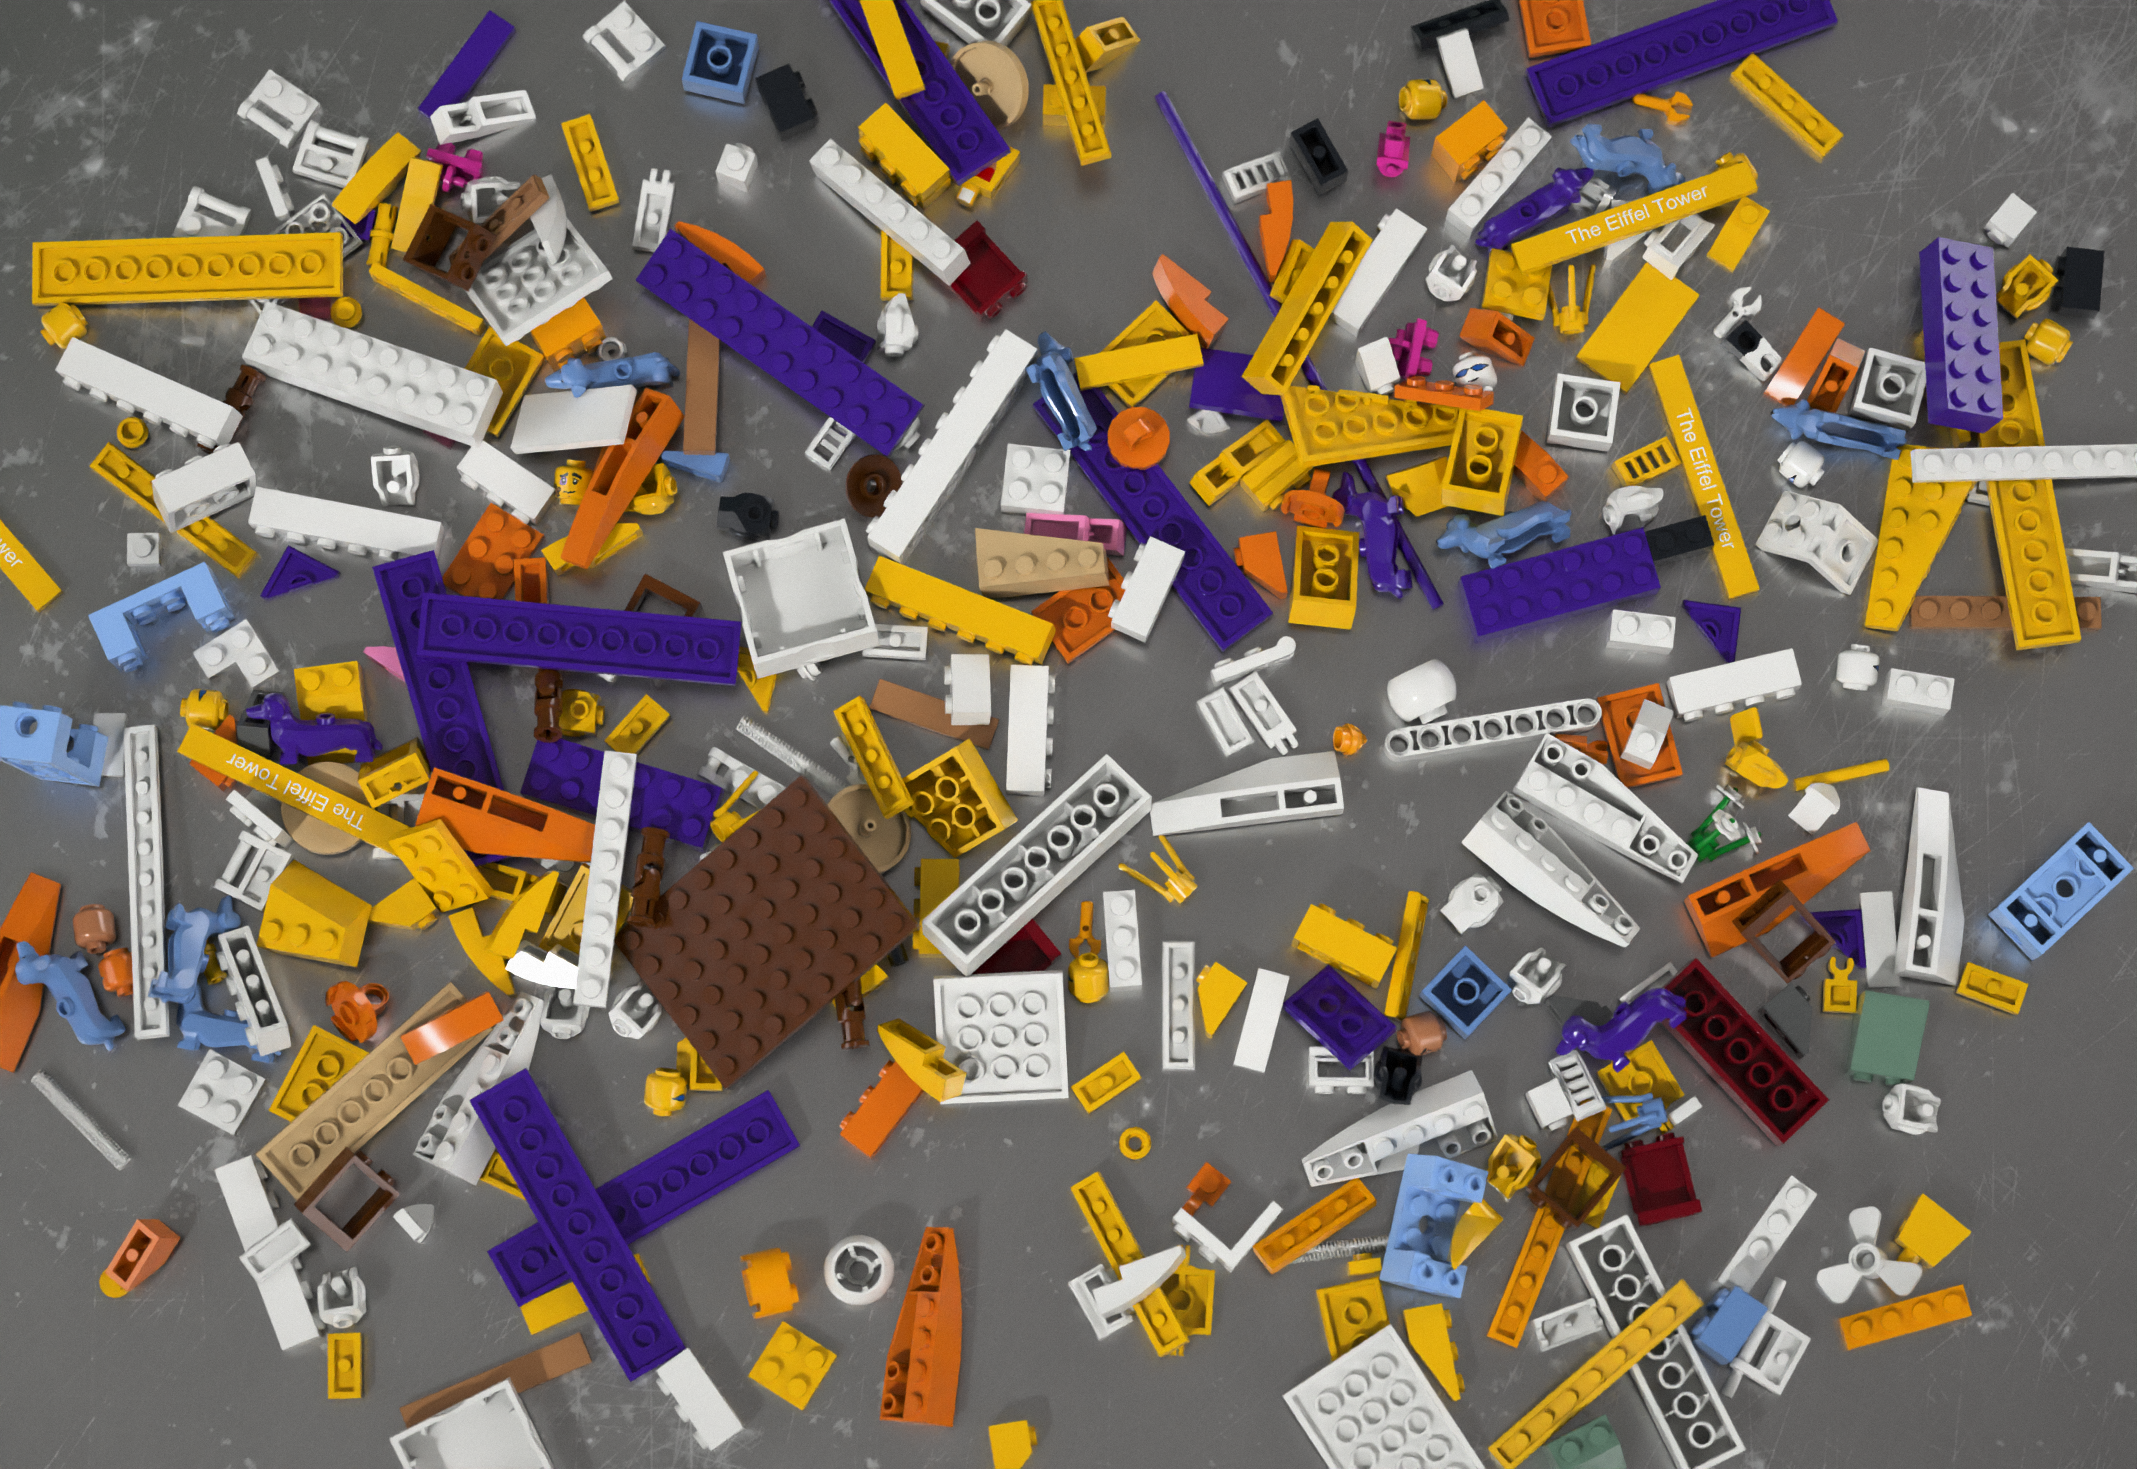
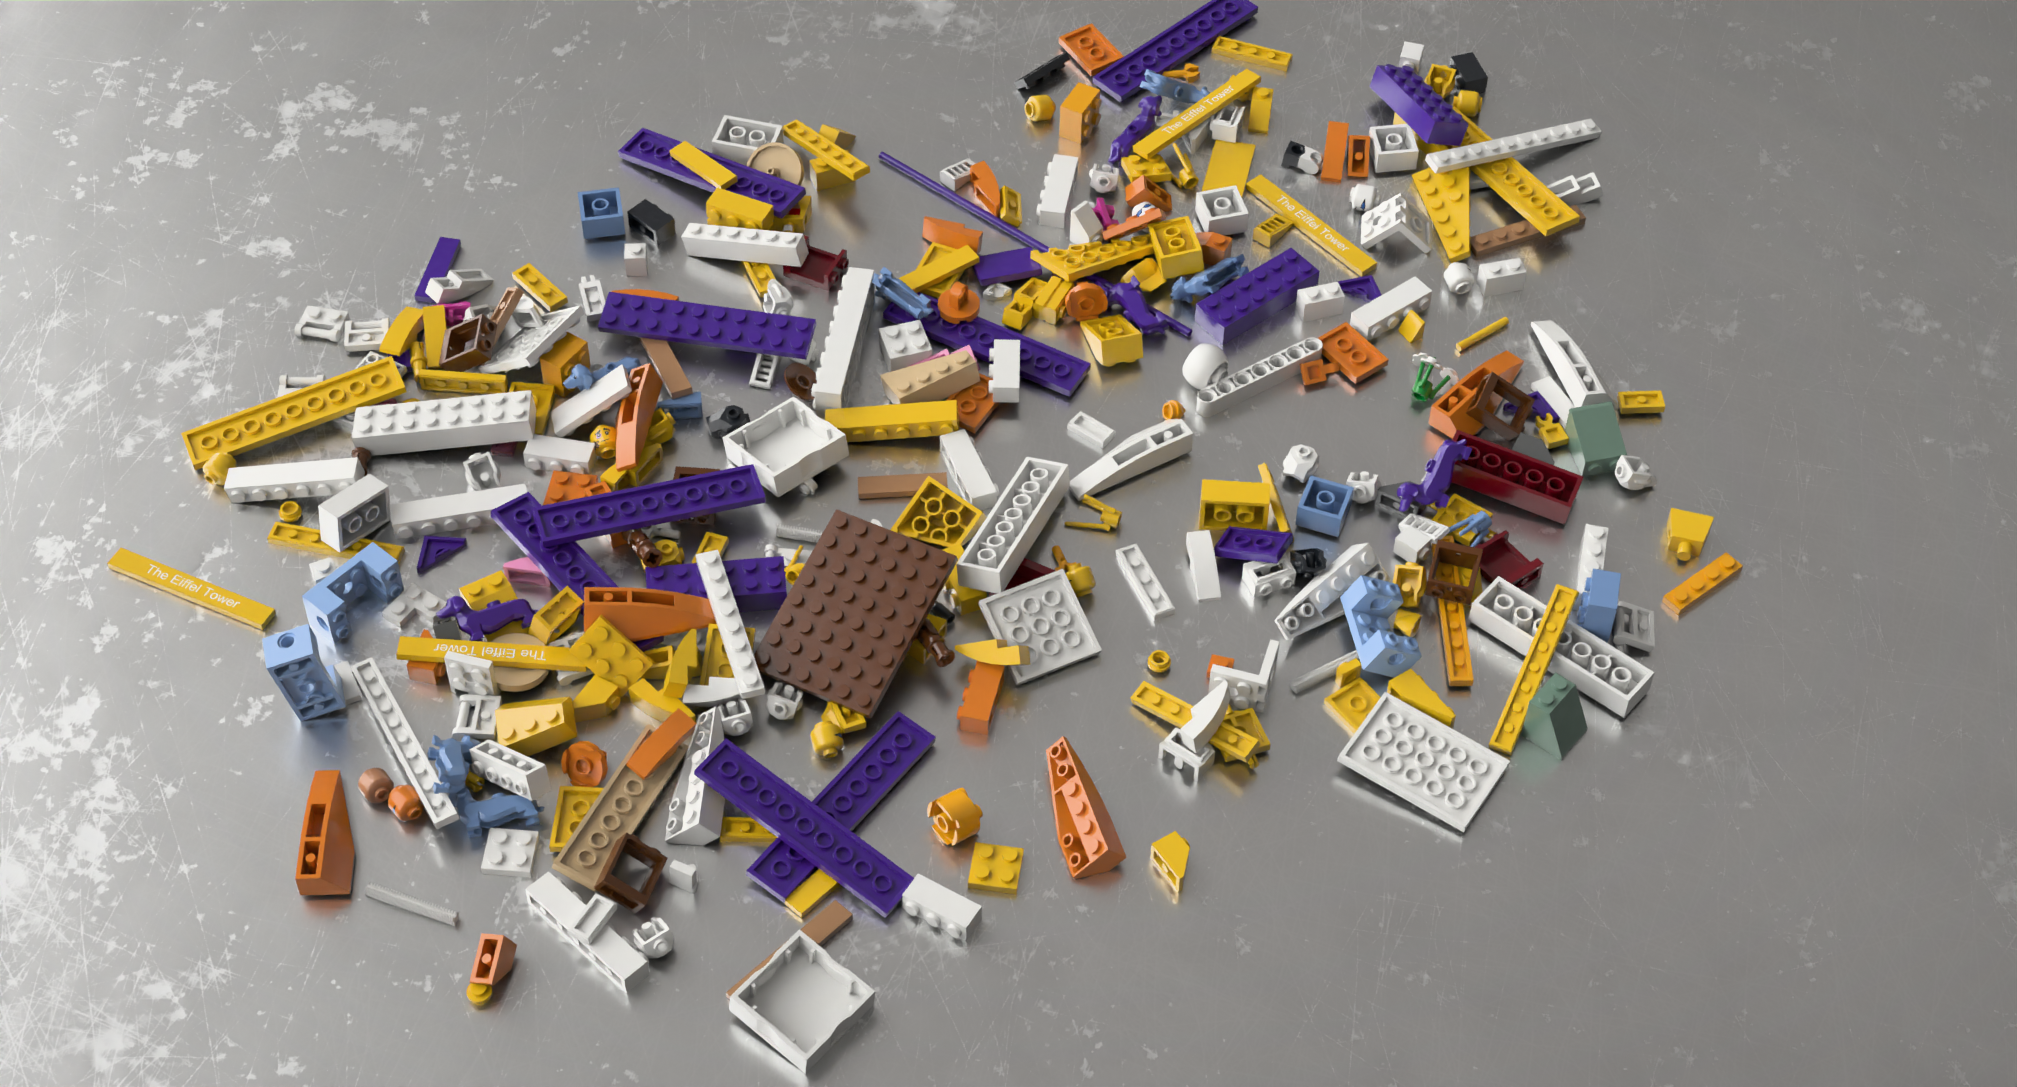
camera: 25 degrees left, 30 degrees down
medium blue animal [15,941,126,1051] -> none
yellow head [180,688,229,731] -> none
white plate [255,157,295,225] -> none
yellow plate [328,1333,362,1399] -> none
white plate [583,1,666,82] -> none
reddish brown piece [626,827,670,928] -> none
yellow tile [737,646,778,713] -> none
white wheel [824,1235,894,1306] -> none
yellow tile [833,695,914,820] -> none
white plate [863,624,928,660] -> none
white brick [944,654,991,725] -> none
yellow plate [1071,1051,1142,1115] -> none
white brick [1103,890,1142,992] -> none
yellow slope [1196,961,1247,1039] -> none
white plate [1210,636,1296,687] -> none
white hinge [1229,671,1299,756] -> none
orange slope [1233,531,1288,599] -> none
yellow brick [1241,222,1373,395] -> none
light orange plate [1253,1178,1377,1275] -> none
black brick [1289,118,1348,196] -> none
dark pink hips [1376,121,1410,177] -> none
nougat head [1397,1011,1447,1055] -> none
white tile [1436,28,1484,98] -> none
white brick [1446,117,1552,239] -> none
white wedge [1461,791,1640,948] -> none
white wedge [1511,733,1698,883] -> none
white hinge [1530,1297,1603,1352] -> none
white hand [1603,486,1664,535] -> none
white slope [1620,699,1674,770] -> none
black brick [1645,515,1715,567] -> none
white tile [1667,1096,1702,1126] -> none
white bar [1713,287,1762,338] -> none
yellow hand [1725,741,1789,788] -> none
medium blue animal [1771,399,1907,460] -> none
white tile [1788,783,1840,836] -> none
white piece [1817,1206,1923,1303] -> none
light blue plate [1988,822,2134,961] -> none

